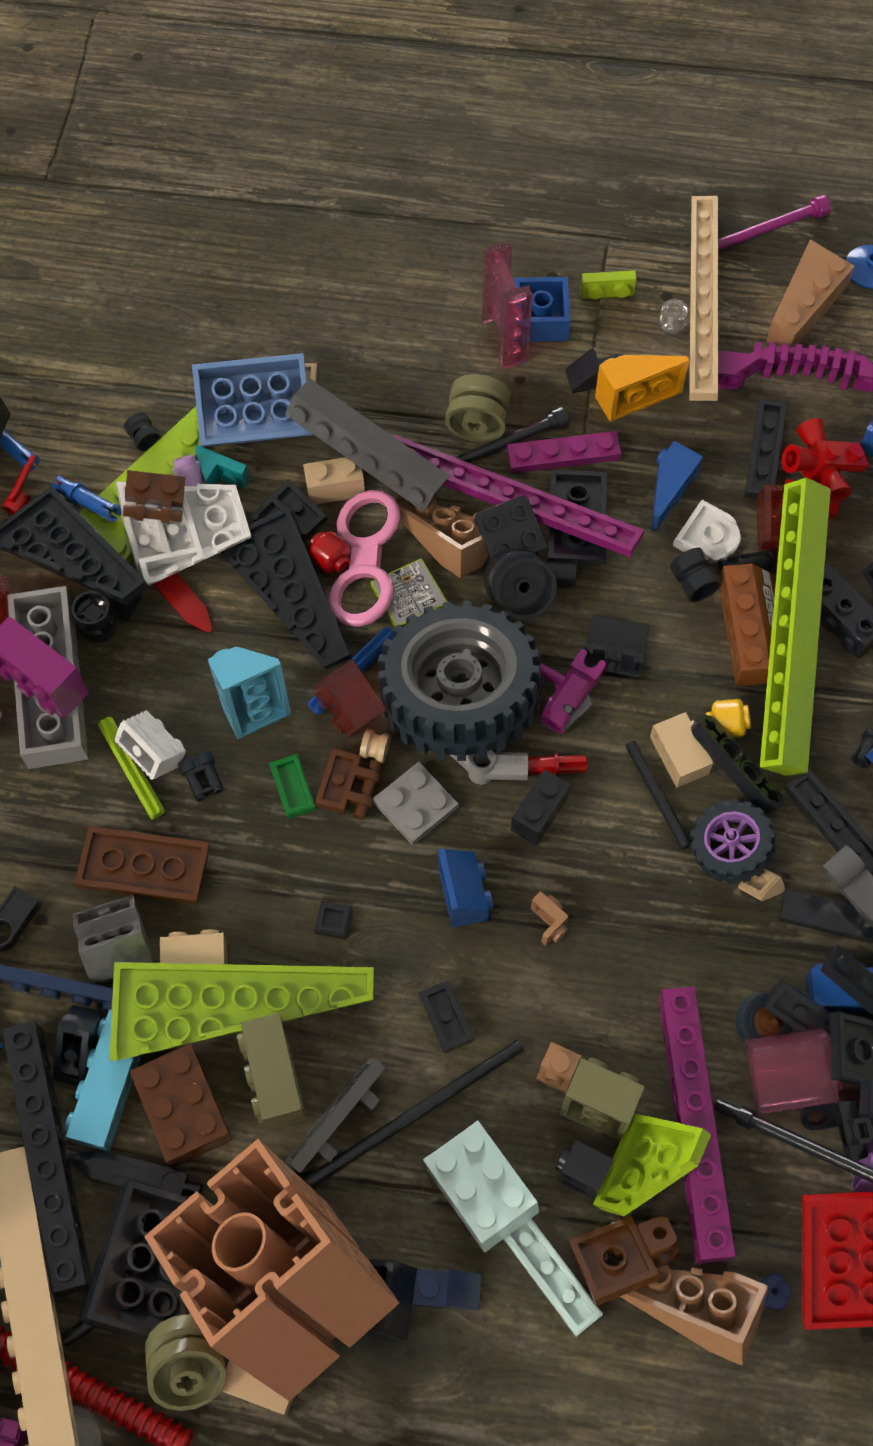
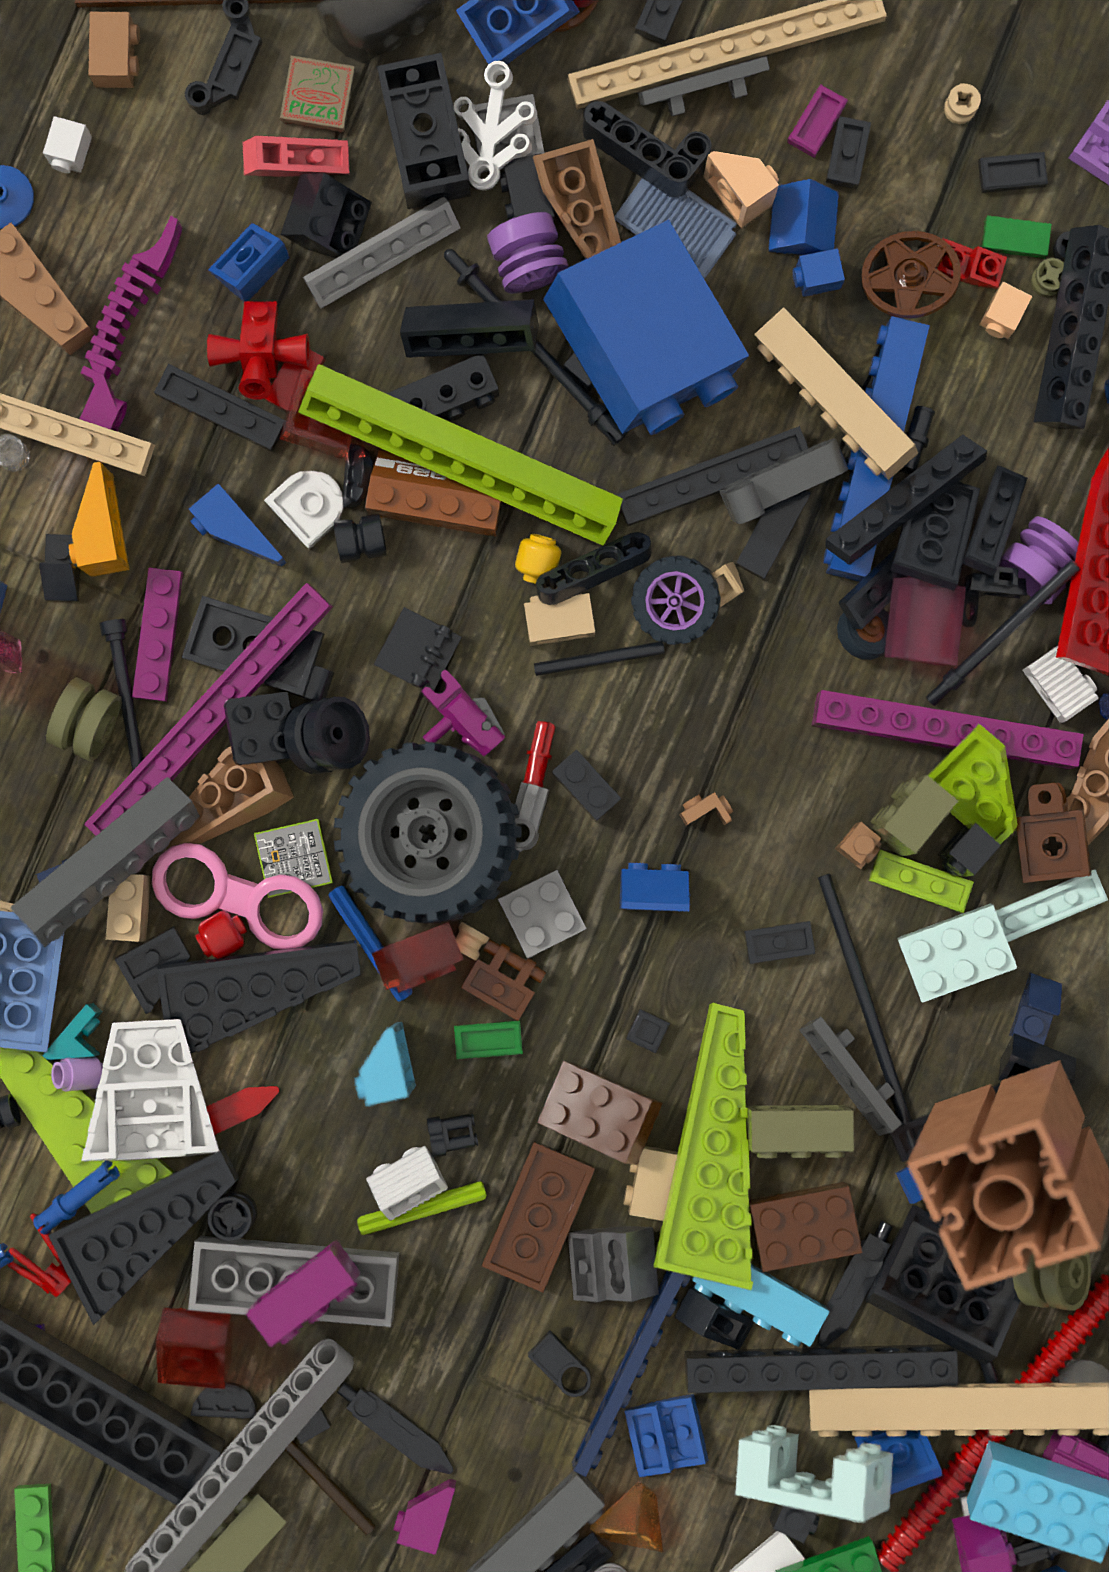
camera: 80 degrees left, 20 degrees up
reddish brown plate [123,470,186,524] -> none
none -> brick [537,1061,663,1165]
none -> lime tile [868,849,974,913]
none -> white brick [1022,646,1098,723]

